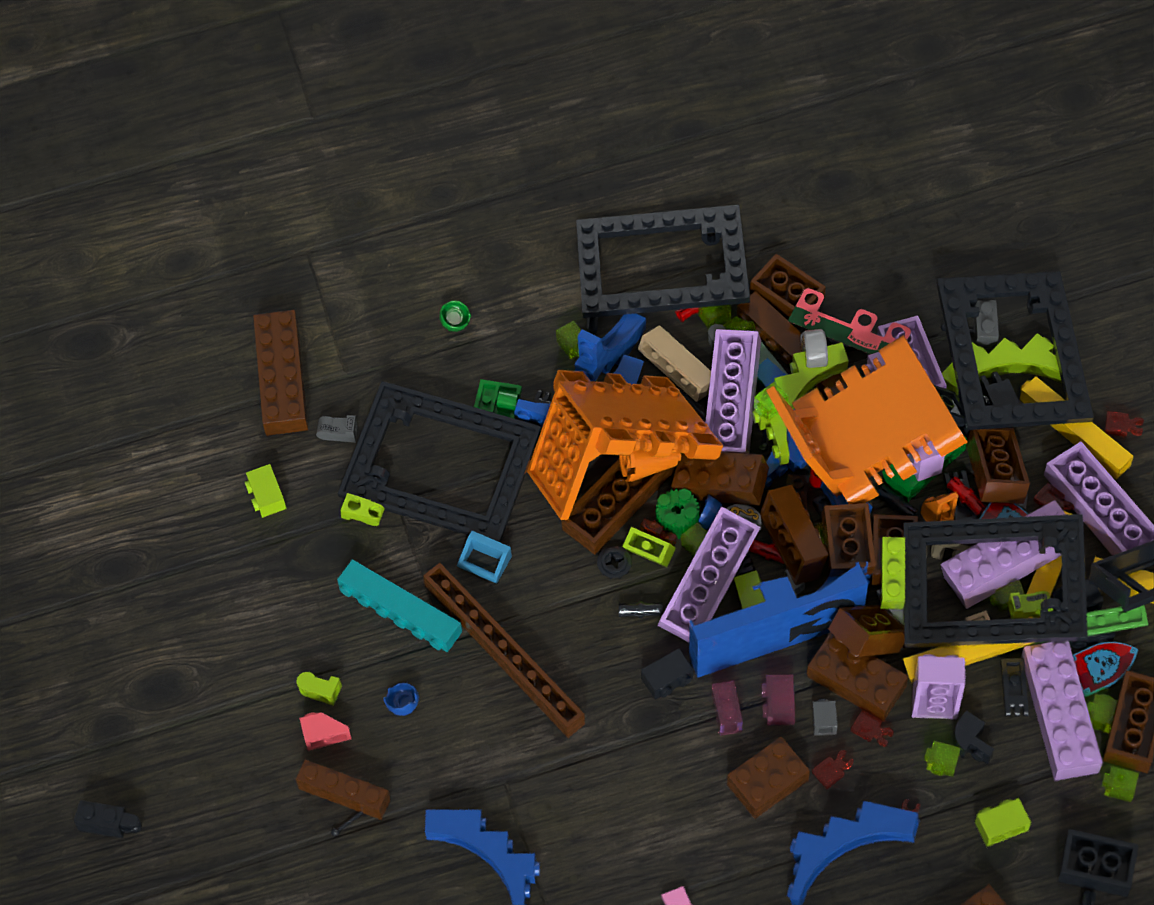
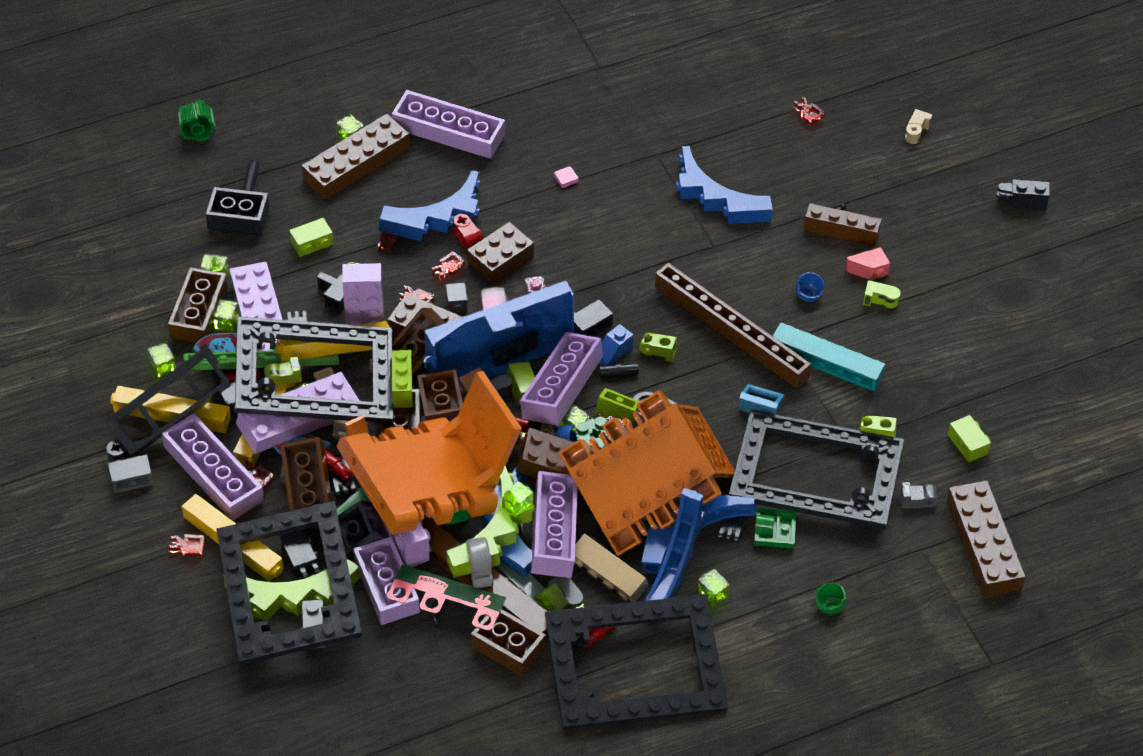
camera: 170 degrees right, 10 degrees down
none -> red piece [454,214,484,250]
none -> blue slope [598,324,633,366]
none -> lime leg [639,333,677,362]

